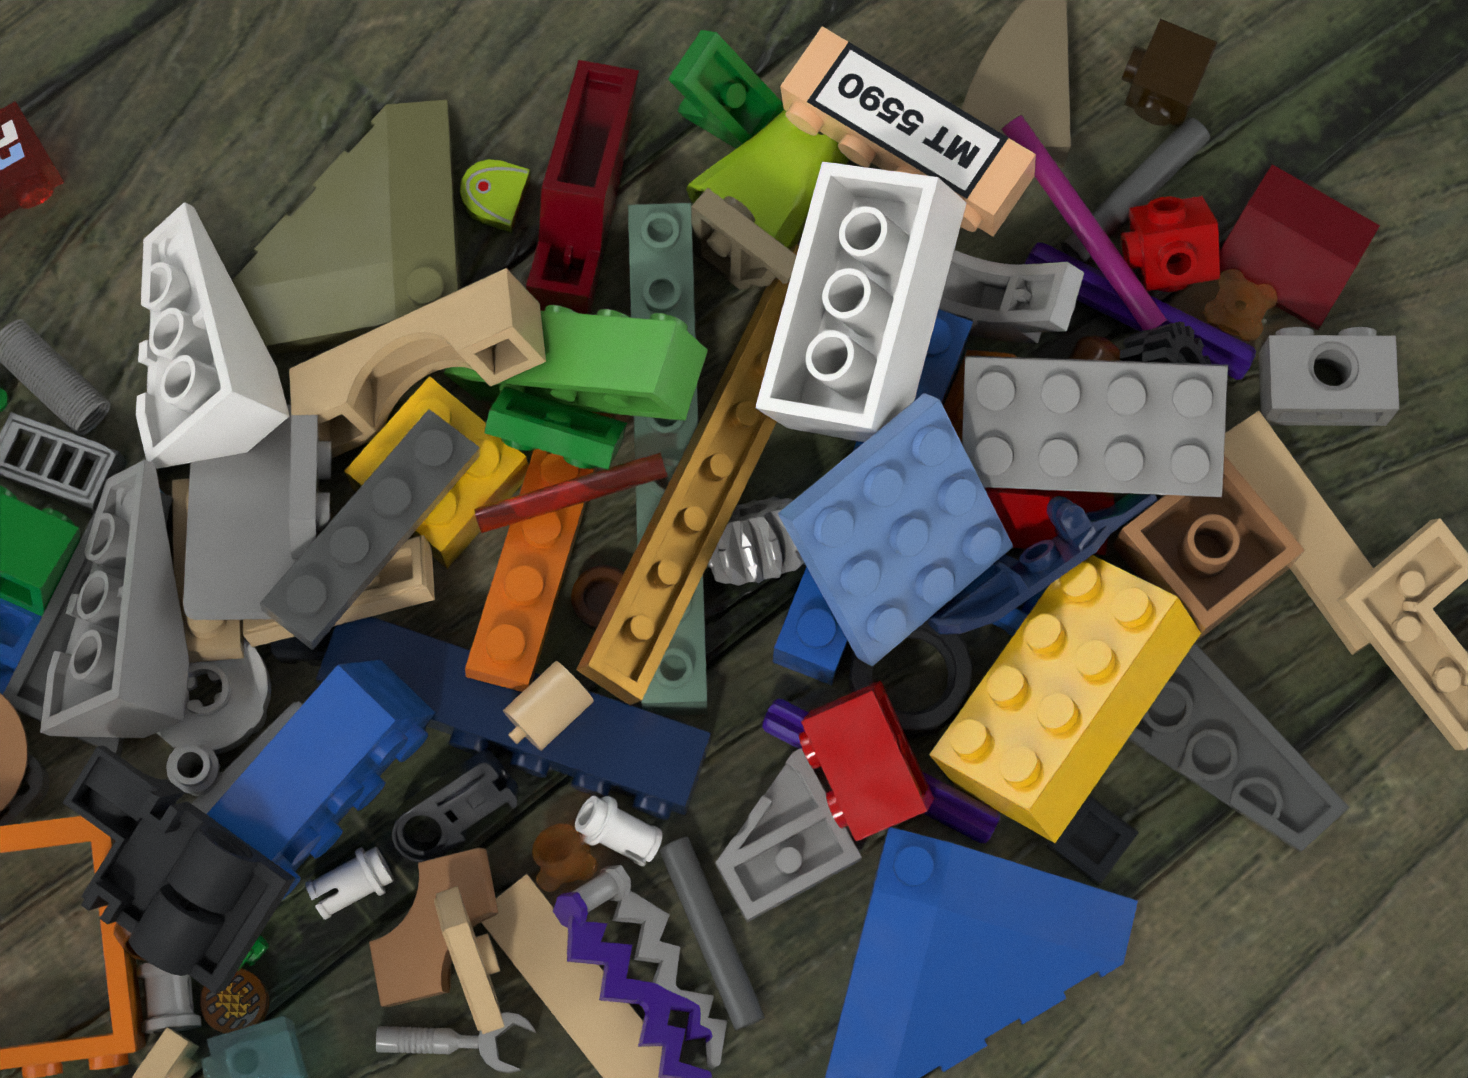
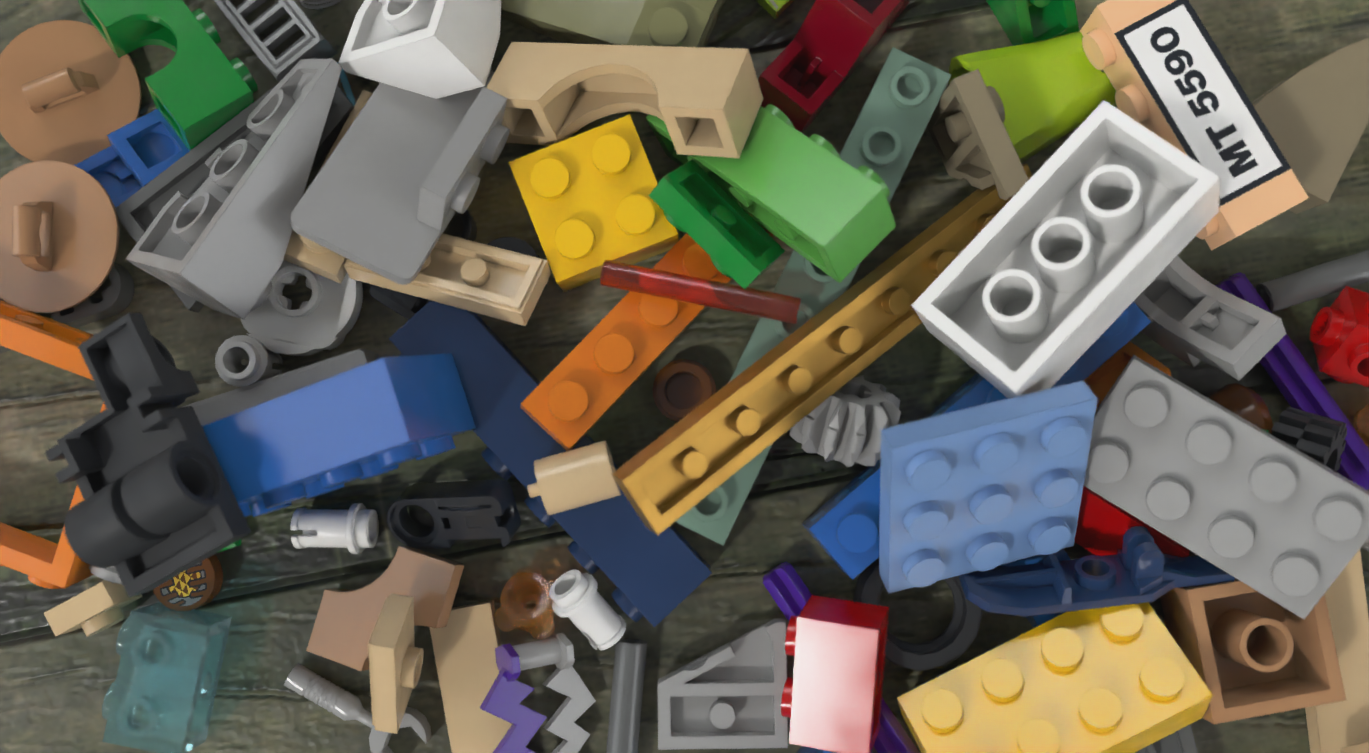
camera: 30 degrees right, 10 degrees up
dark grey plate [260,409,480,650] -> none
magenta bar [1001,115,1167,331] -> none

